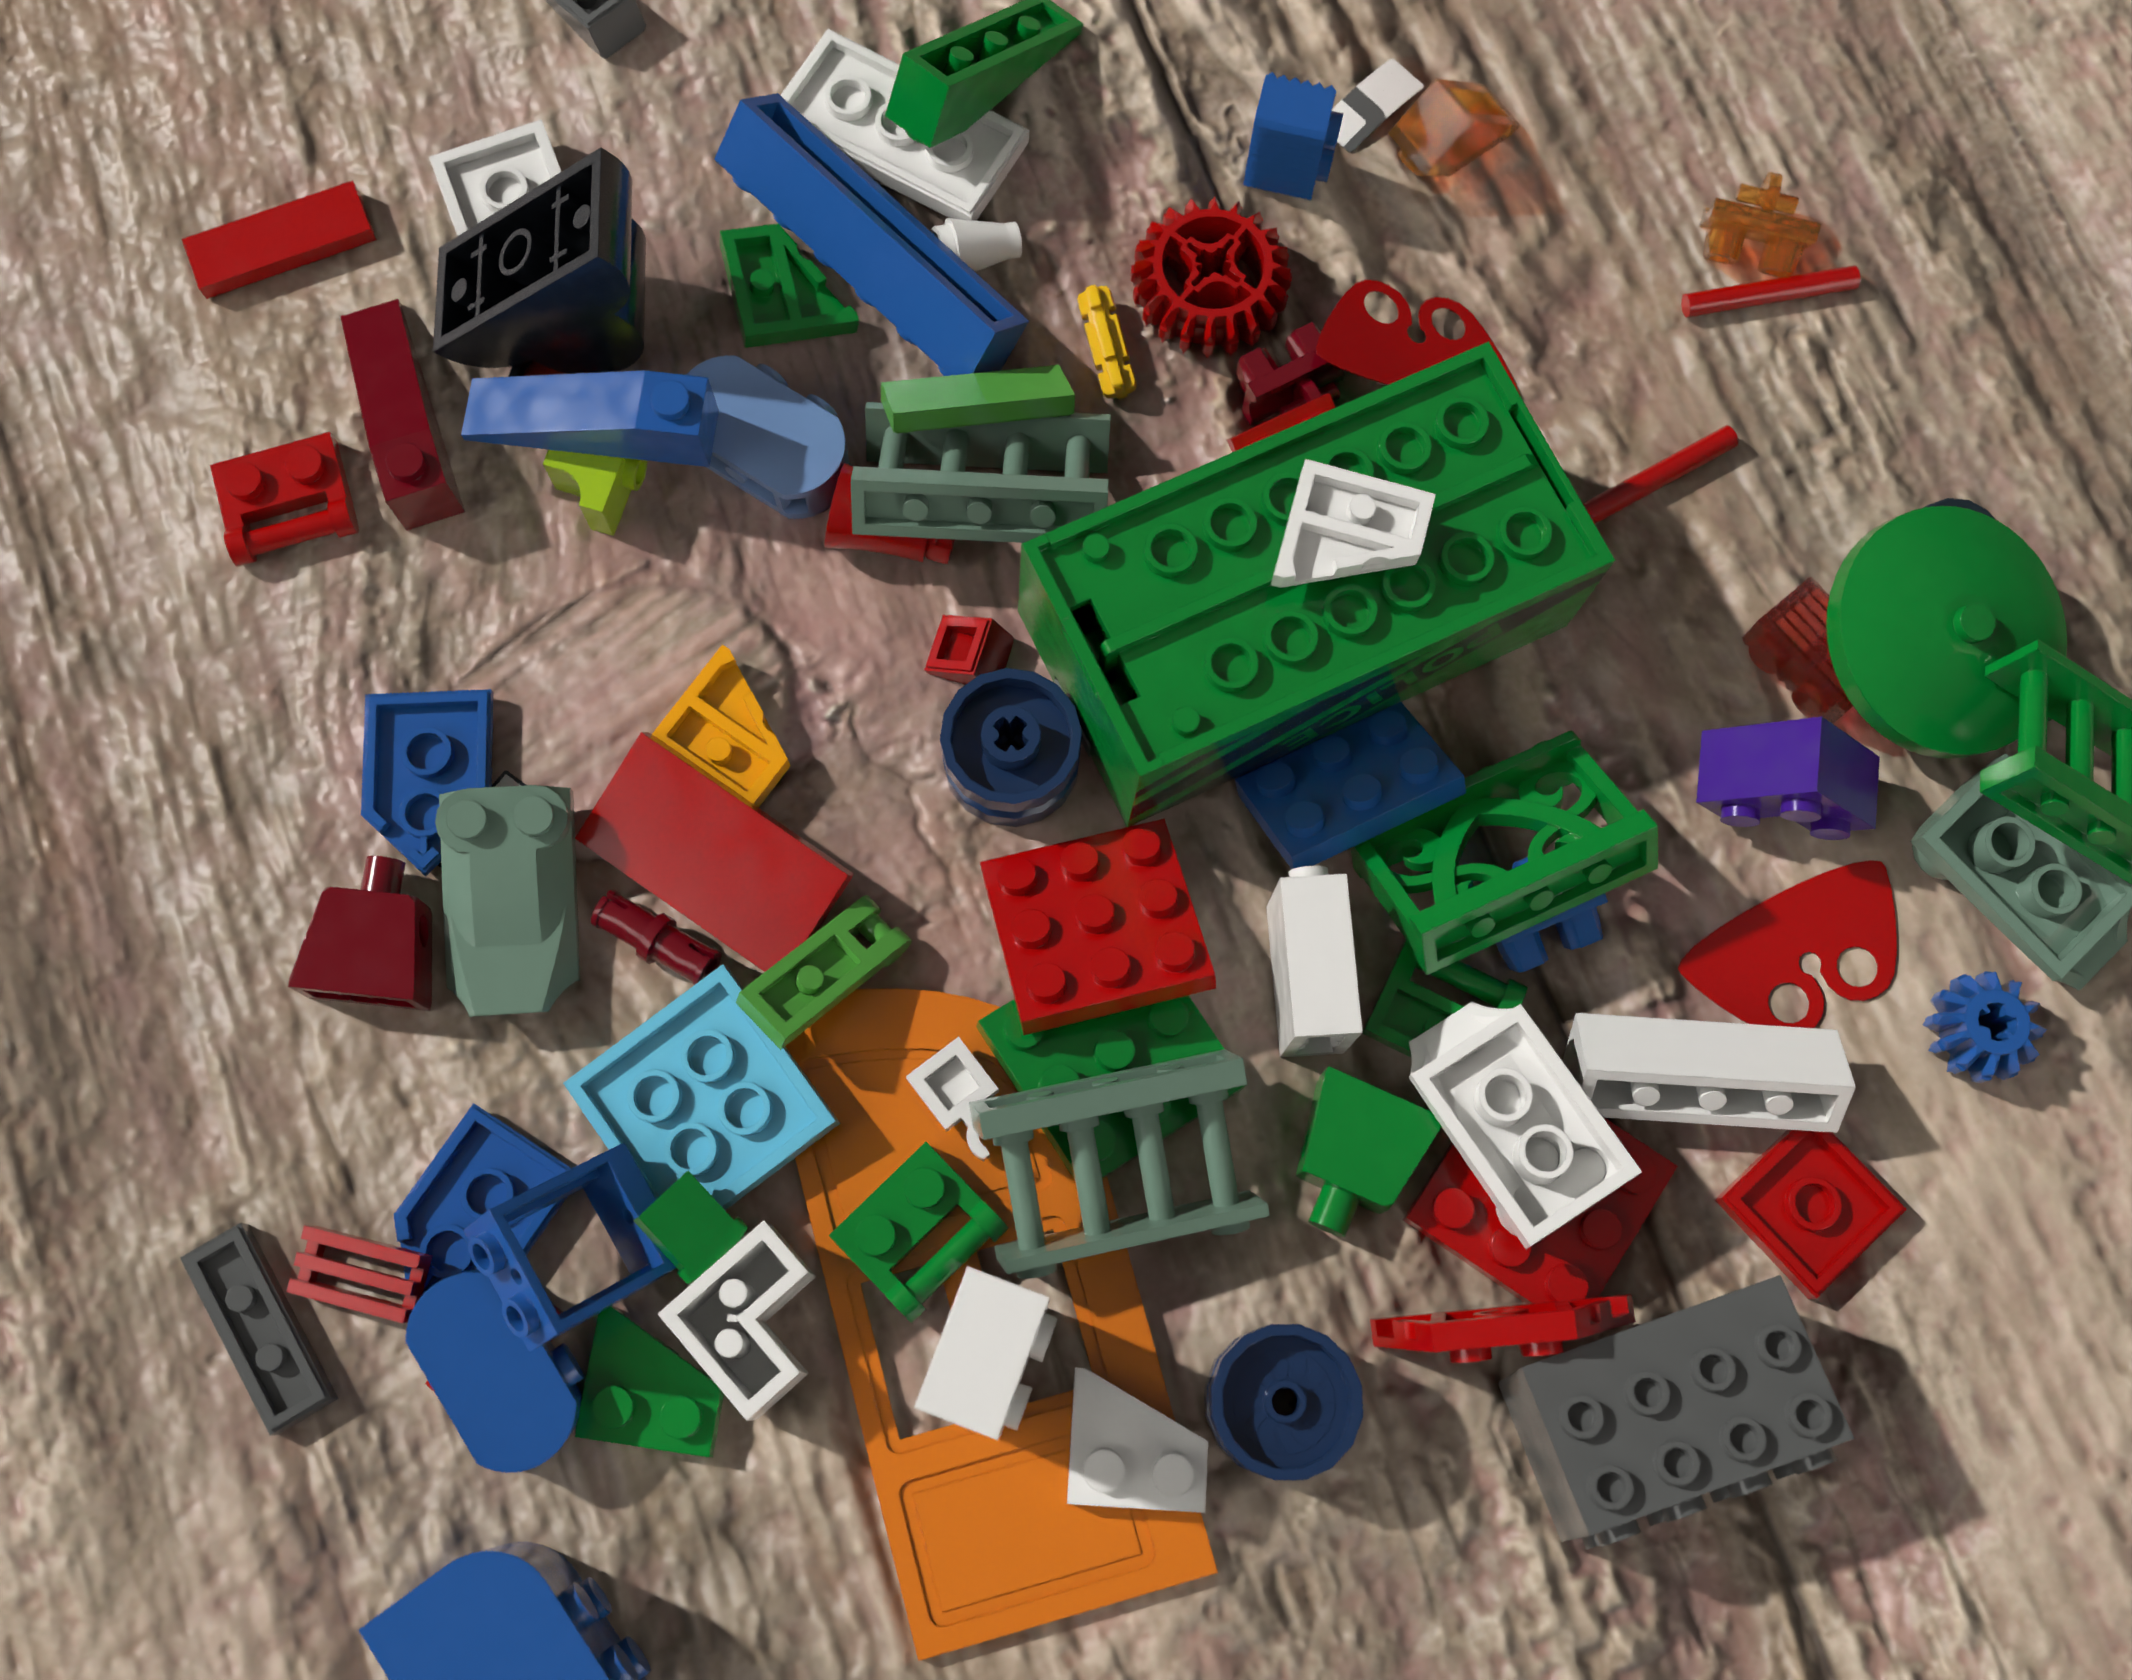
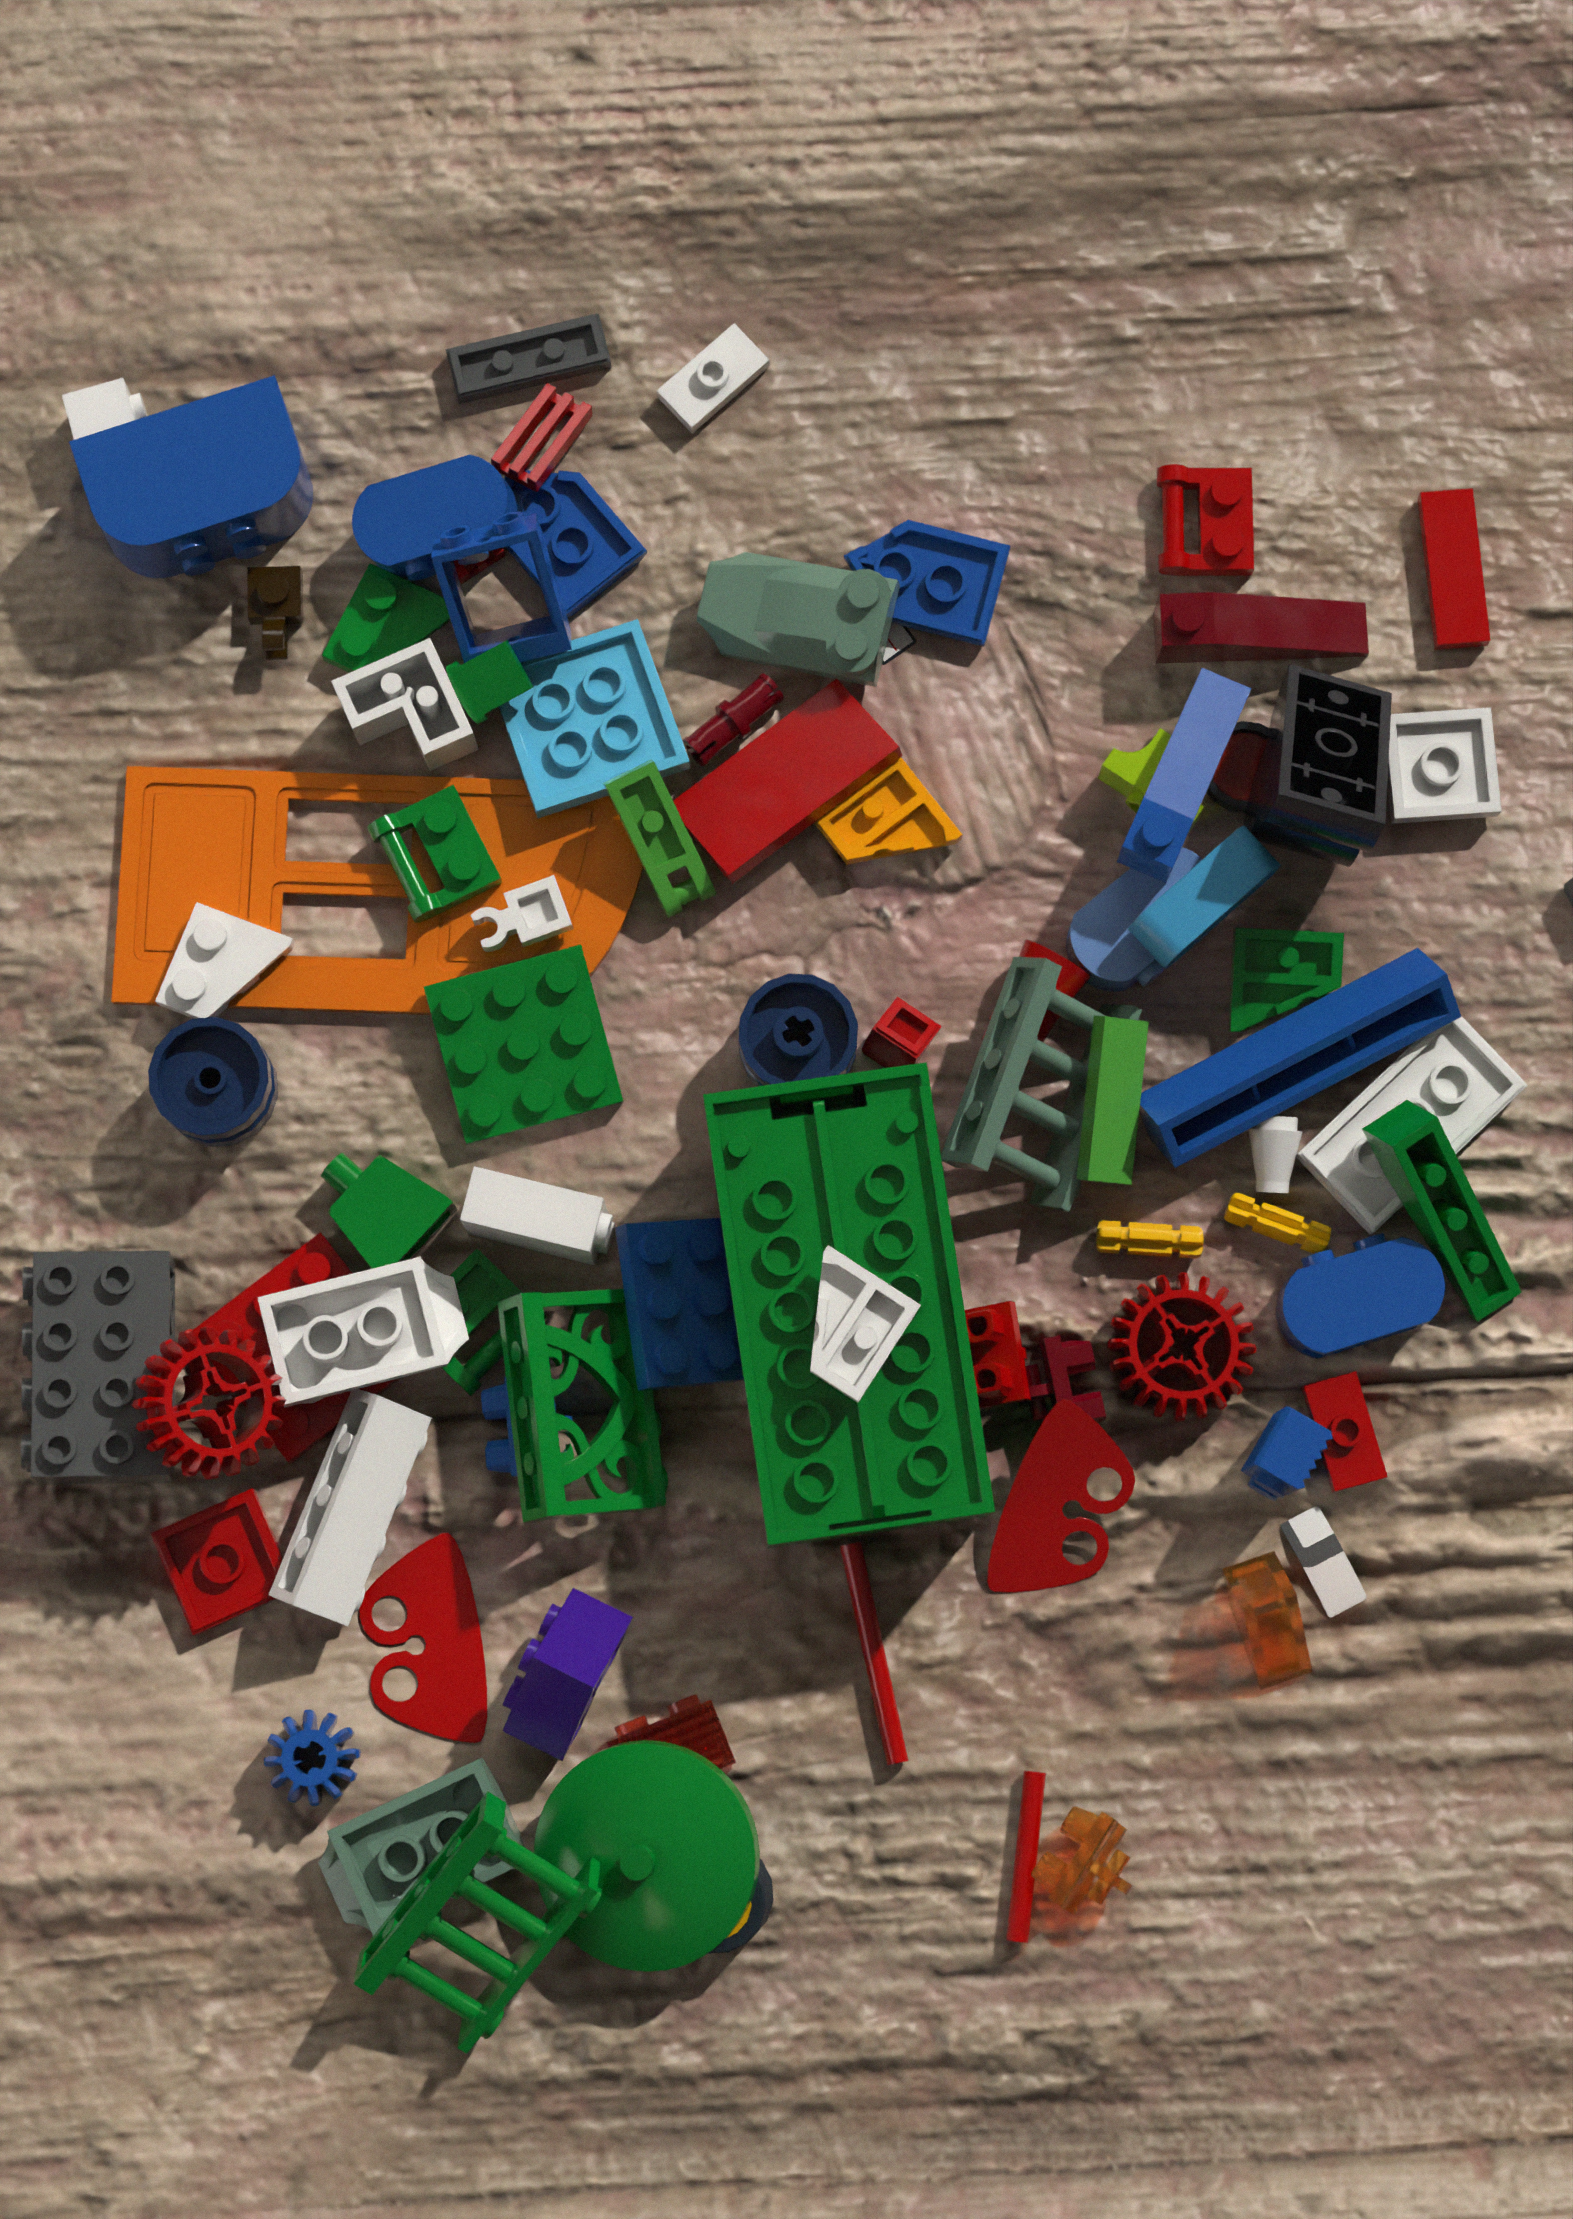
camera: 110 degrees right, 5 degrees up
dark red torso [288,856,432,1011] -> none
white brick [914,1266,1058,1440] -> none
sand green fence [969,1049,1270,1279] -> none
red plate [980,818,1216,1035] -> none
red wing [1370,1294,1636,1363] -> none
none -> red gear [132,1326,287,1480]
none -> dark brown plate [247,566,303,660]
none -> white plate [656,323,770,434]
none -> dark azure beam [1128,825,1281,969]
none -> yellow axle [1224,1193,1331,1254]
none -> blue brick [1276,1233,1445,1359]
none -> red plate [1301,1371,1388,1493]

